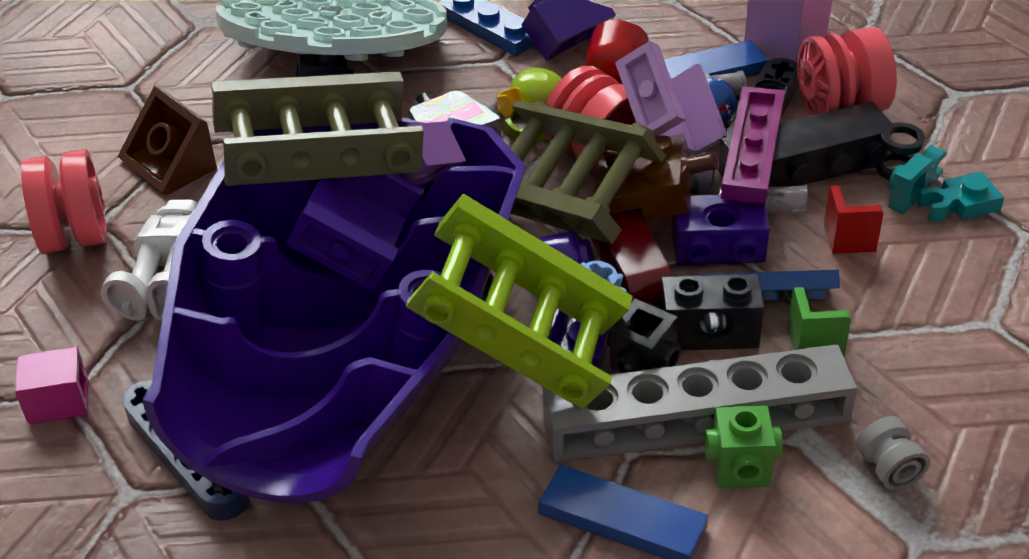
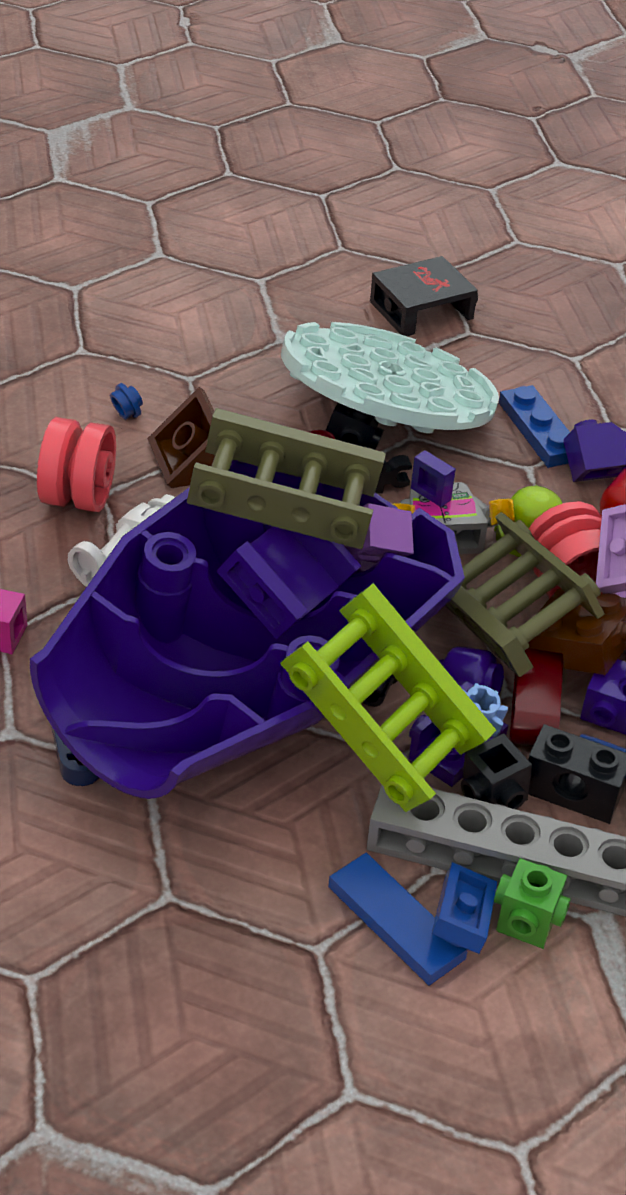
camera: 20 degrees right, 0 degrees up
none -> blue plate [110,383,143,420]
none -> dark purple plate [411,450,456,507]
none -> blue plate [431,862,498,954]

